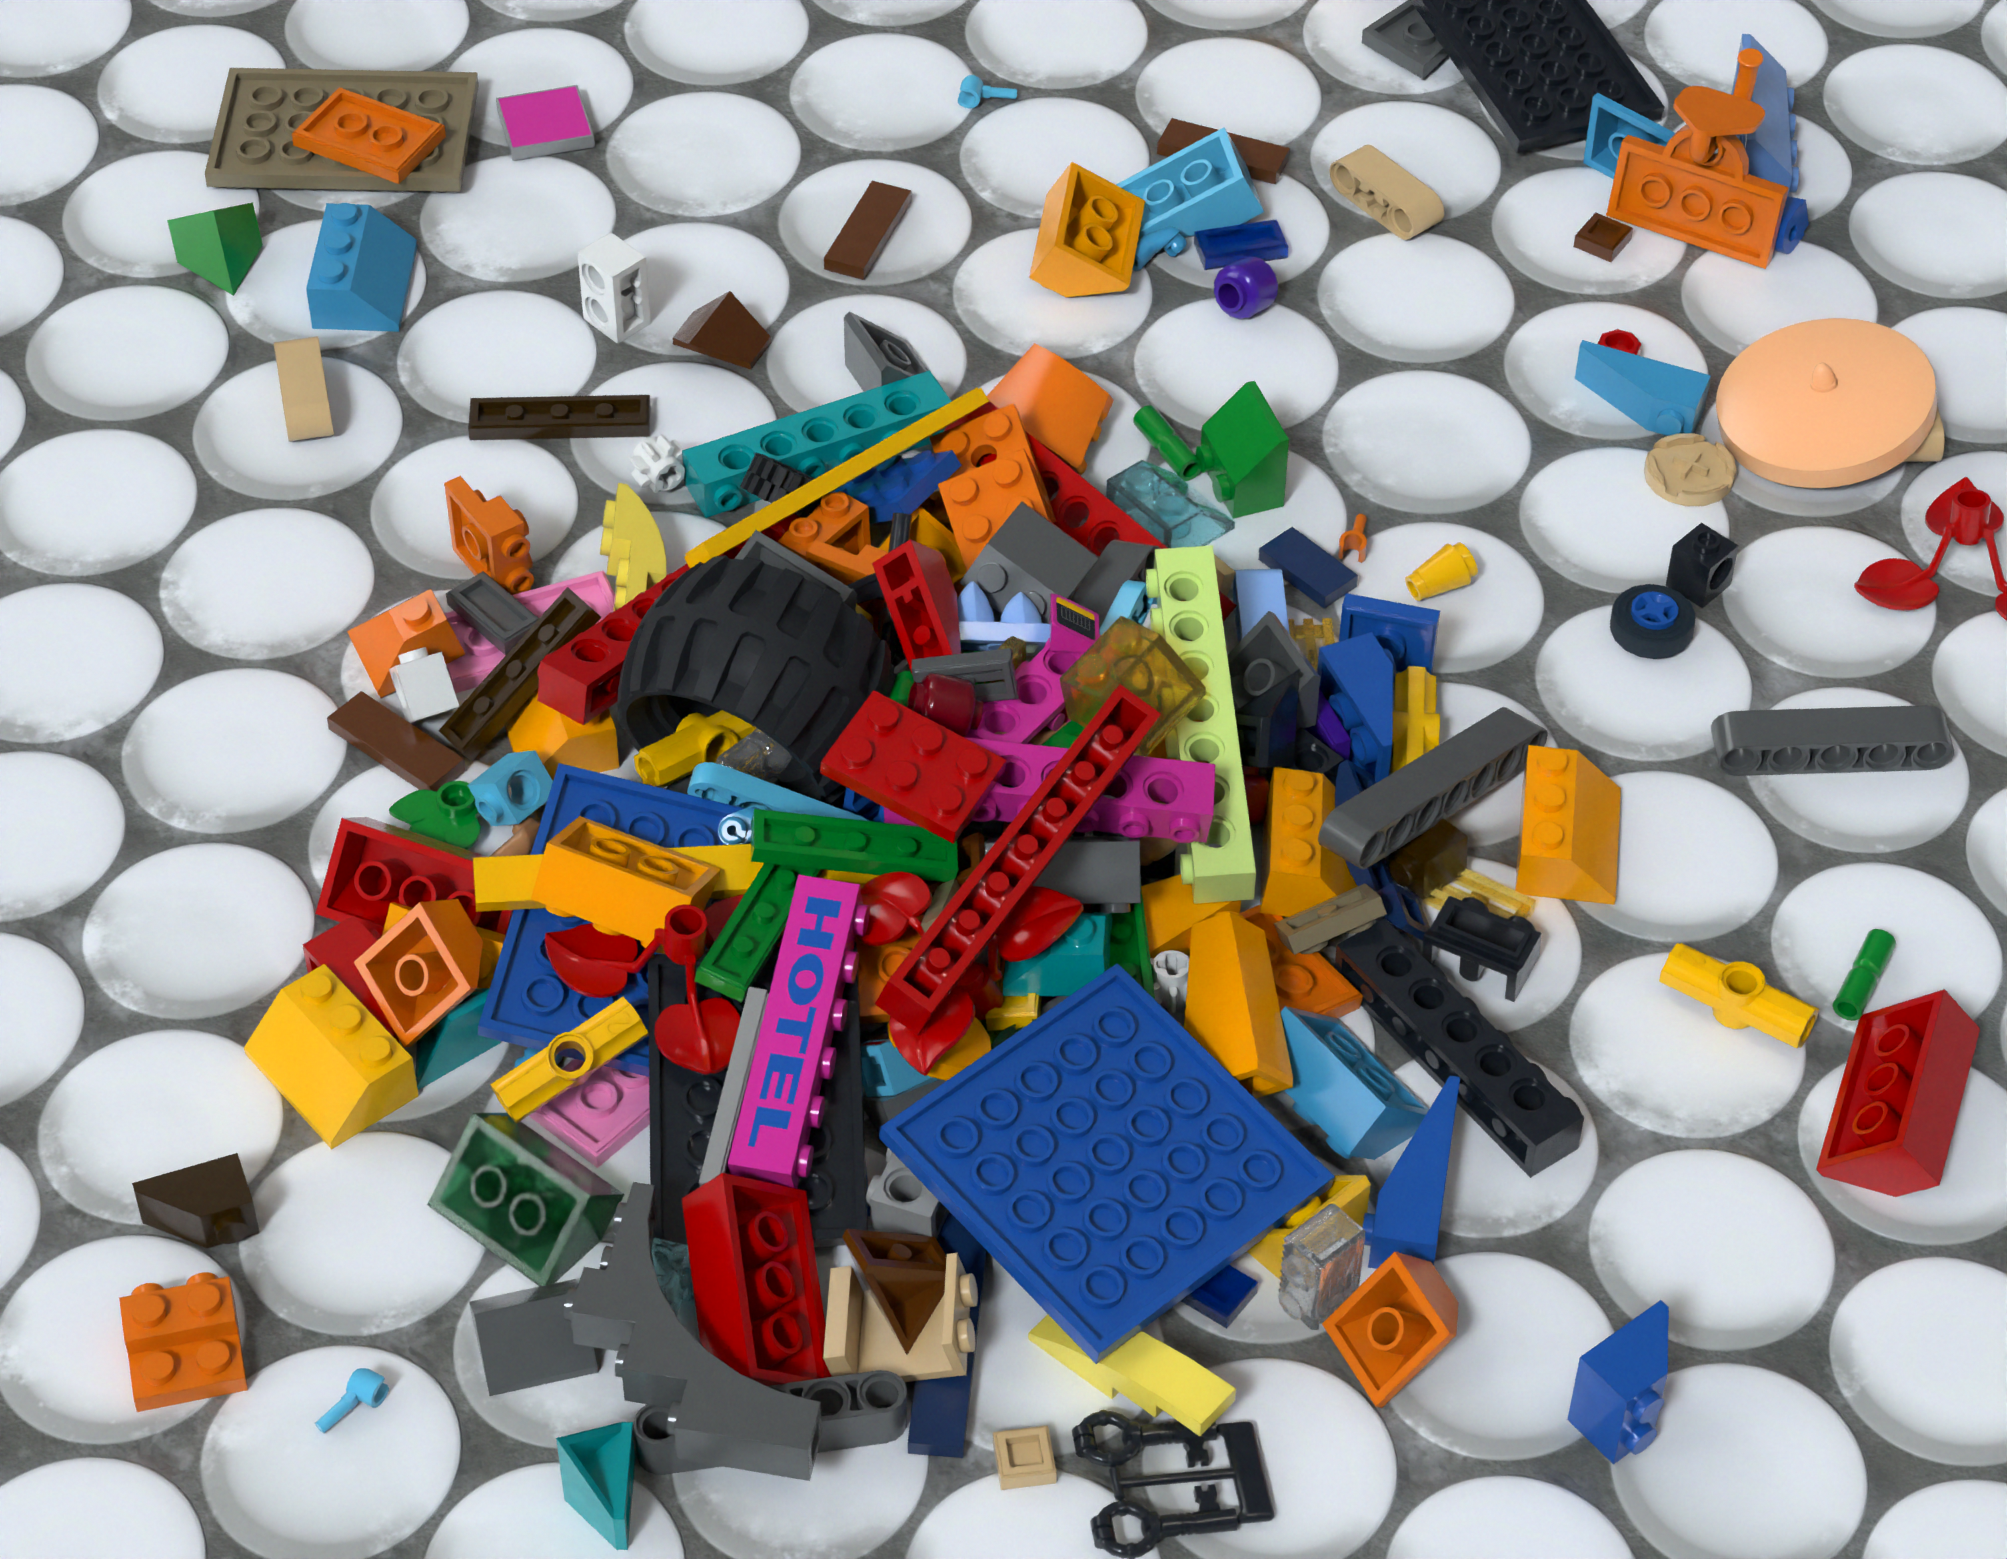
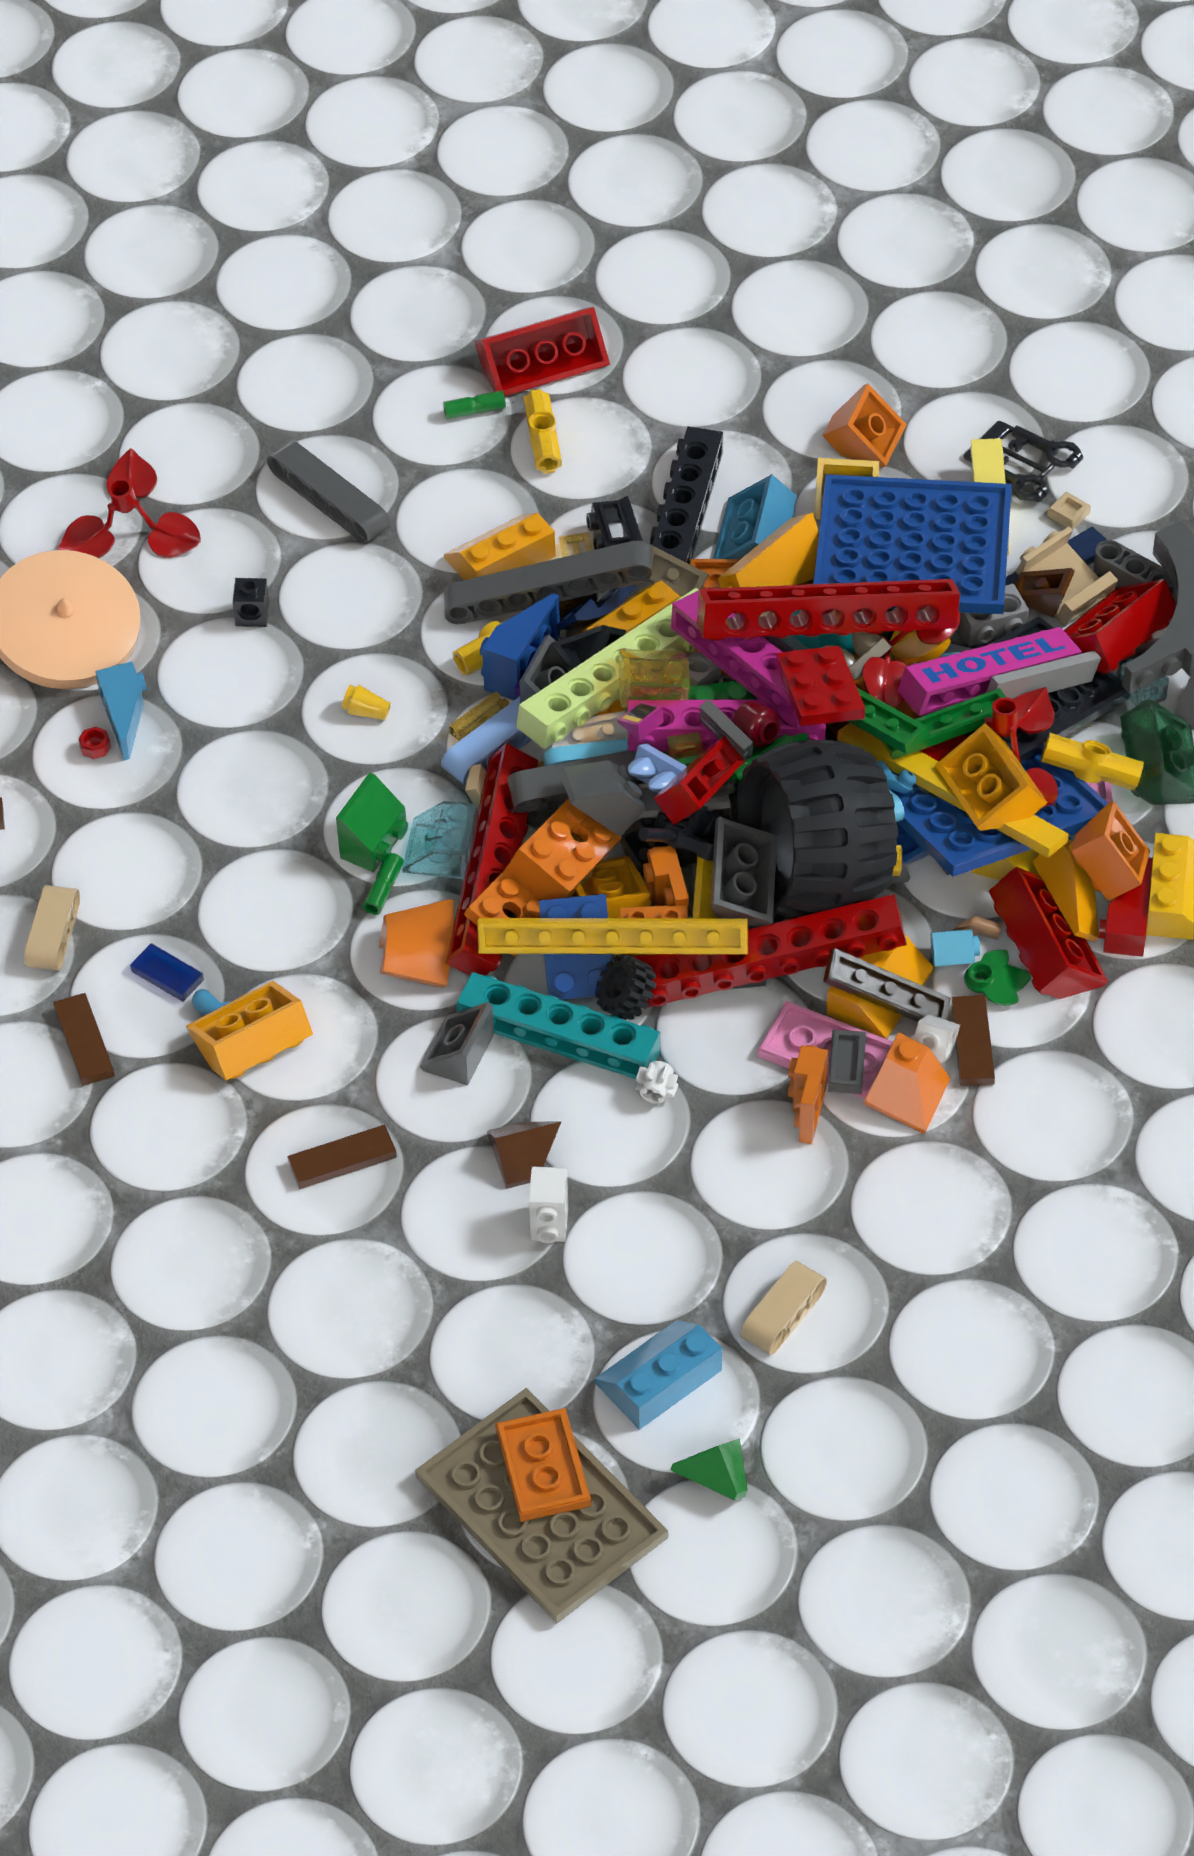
camera: 130 degrees left, 5 degrees up
dark brown tile [468,395,651,440] -> none
dark pink tile [496,85,595,161] -> none
light yellow slope [600,483,667,612] -> none
medium azure hand [958,75,1017,108] -> none
medium azure slope [1116,127,1264,241] -> none
dark purple head [1214,256,1278,319] -> none
dark blue tile [1258,527,1358,608] -> none
clear brick [1278,1204,1365,1330] -> none
orange hand [1338,514,1367,563] -> none
blue tile [1339,593,1440,682] -> none
blue slope [1360,1076,1460,1269] -> none
blue slope [1567,1300,1669,1465] -> none
black wheel [1610,584,1696,659] -> none
tan tile [1644,433,1737,506] -> none

